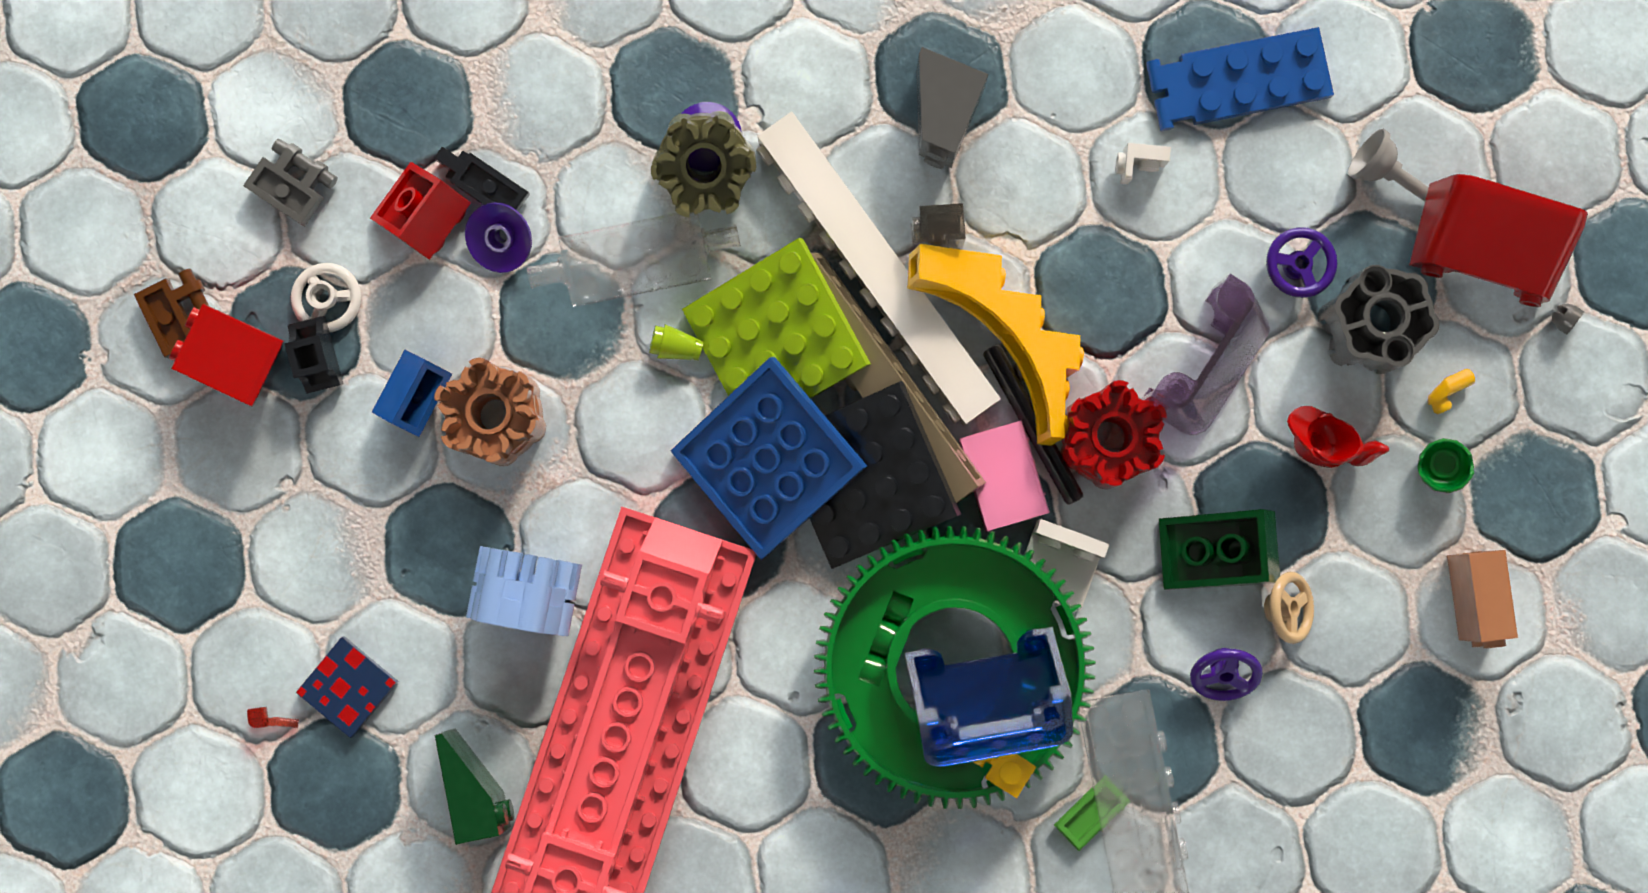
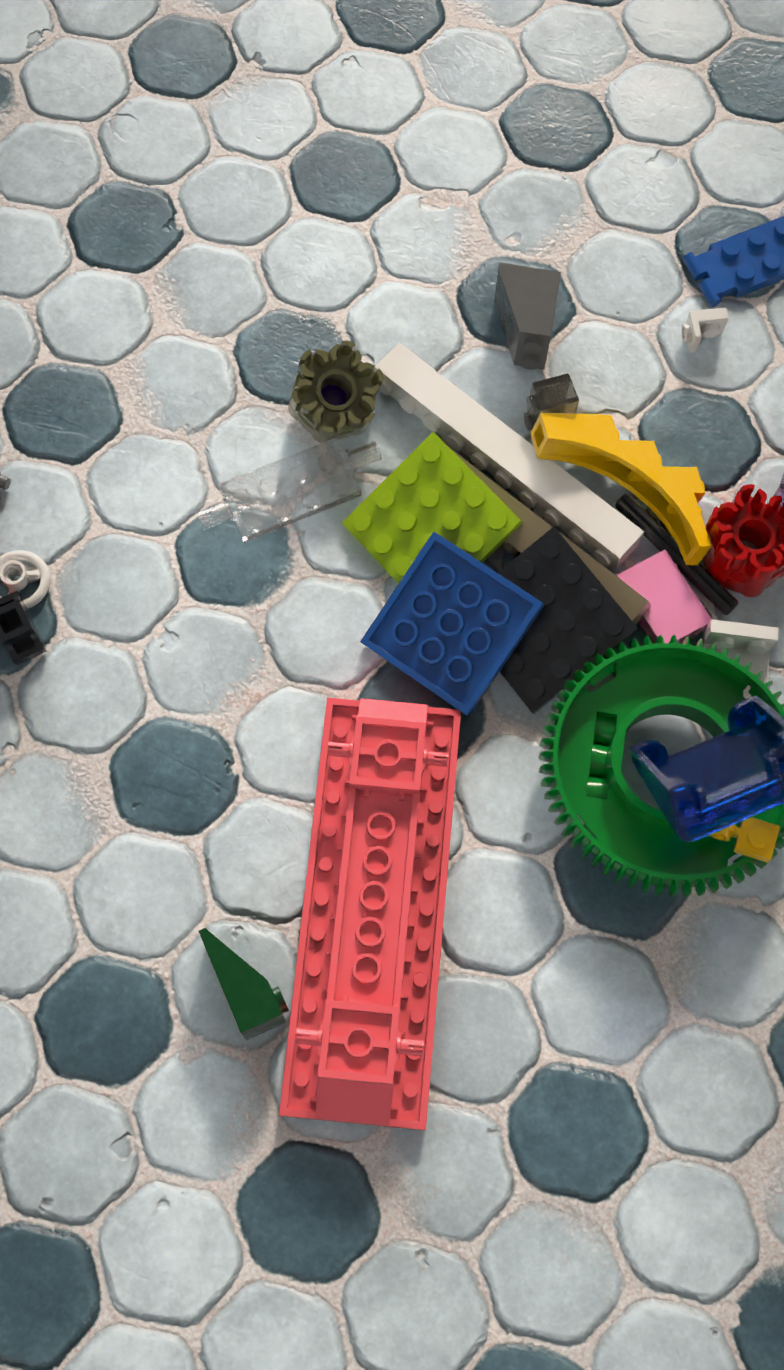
camera: 20 degrees left, 15 degrees down
clear red hand [247,706,299,728] -> none
dark blue tile [296,636,399,738] -> none
red slope [370,162,471,260] -> none
blue brick [372,349,452,437] -> none
black hinge [434,147,530,211] -> none
nougat piece [434,358,546,466] -> none
dark purple dish [465,203,532,273] -> none
light blue piece [466,546,582,636] -> none
lime cone [649,324,703,361] -> none

